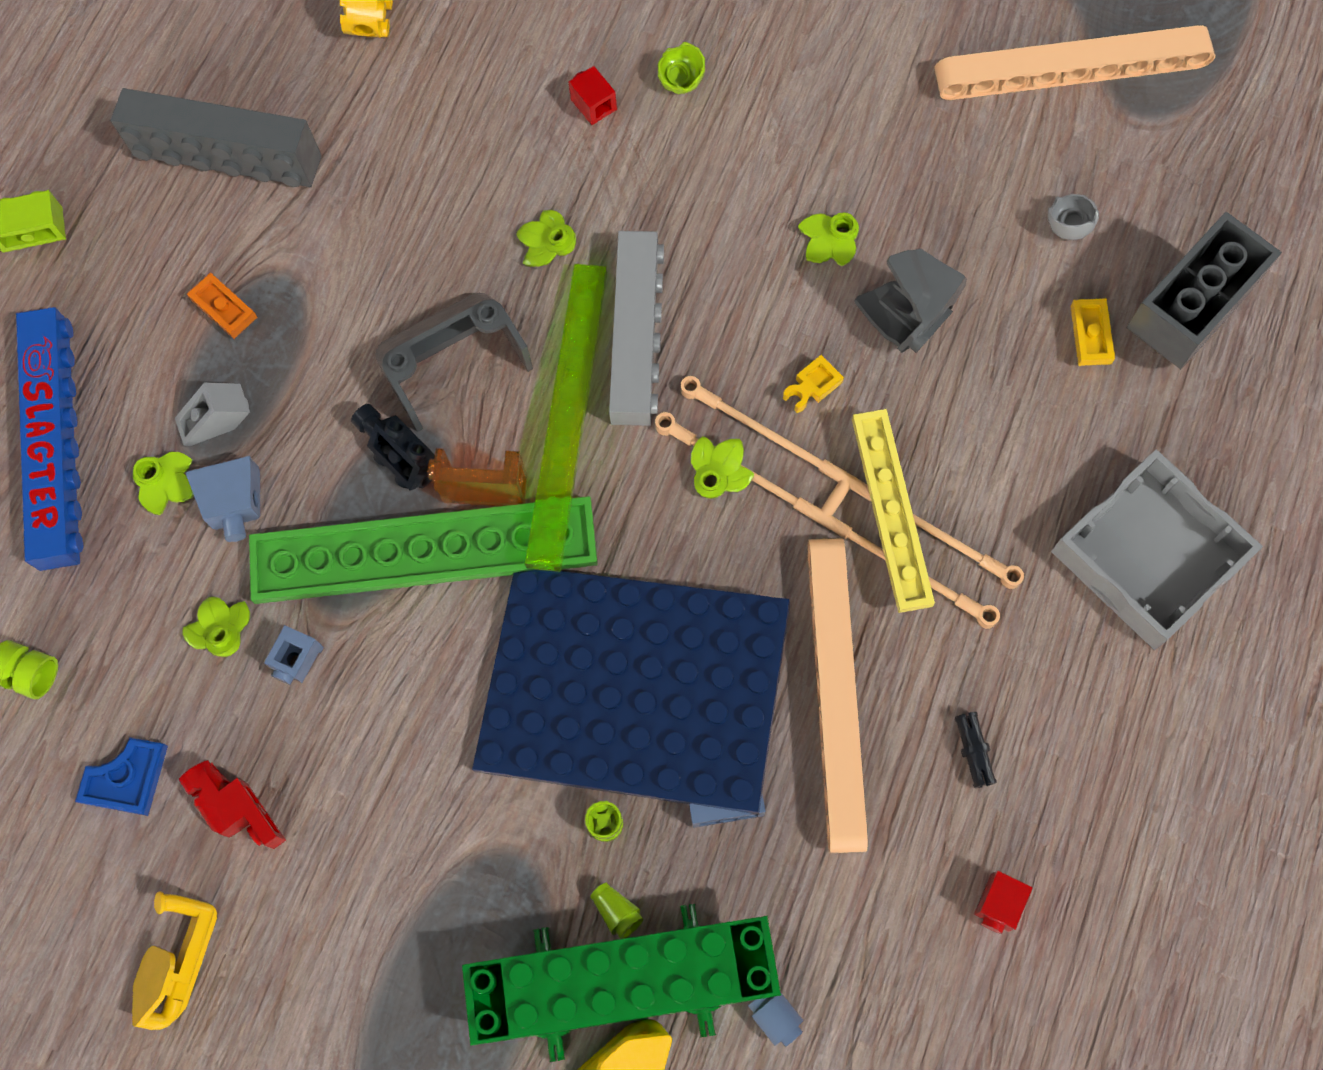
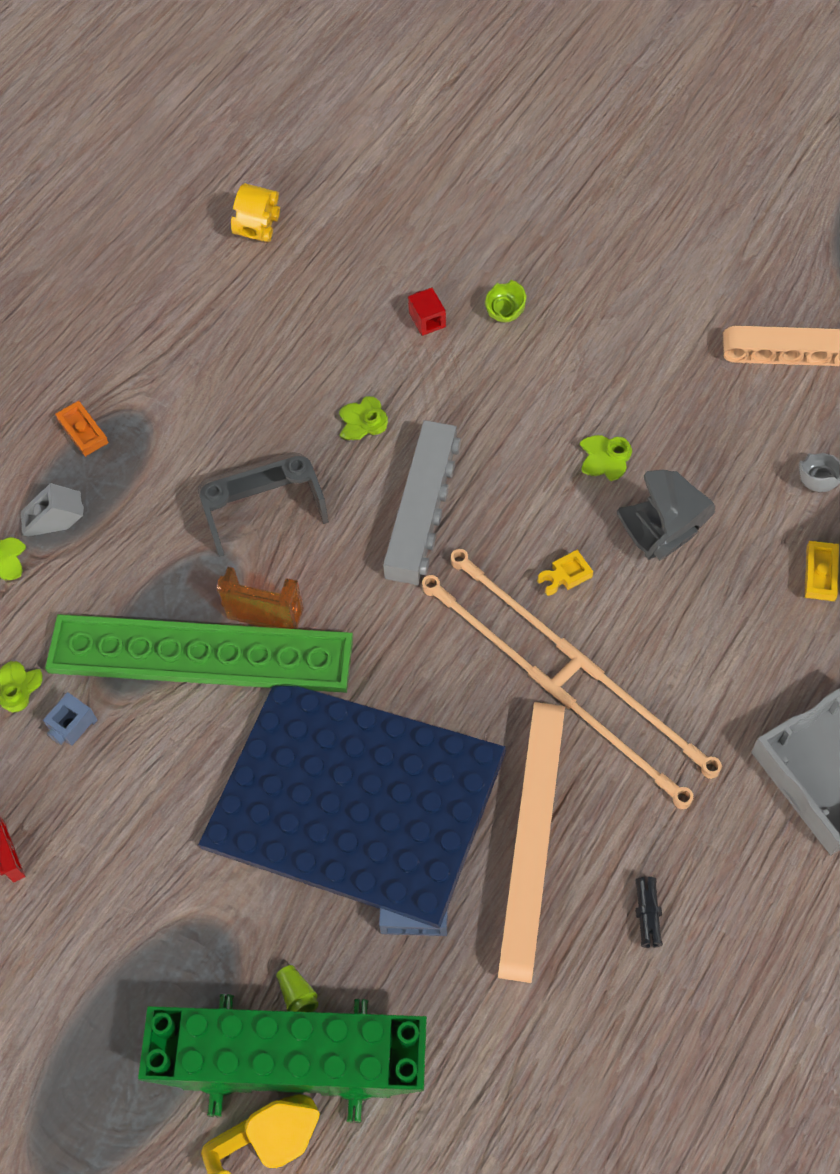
camera: 10 degrees right, 10 degrees down
dark grey brick [110,88,322,187] -> none
sand blue torso [186,456,260,542] -> none
black brick [351,404,439,491] -> none
clear neon green plate [525,264,607,572] -> none
lime wheel [585,801,623,842] -> none
lime plate [691,436,754,499] -> none
sand blue brick [748,993,804,1047] -> none
light yellow plate [852,409,935,613] -> none
red brick [974,871,1033,934] -> none

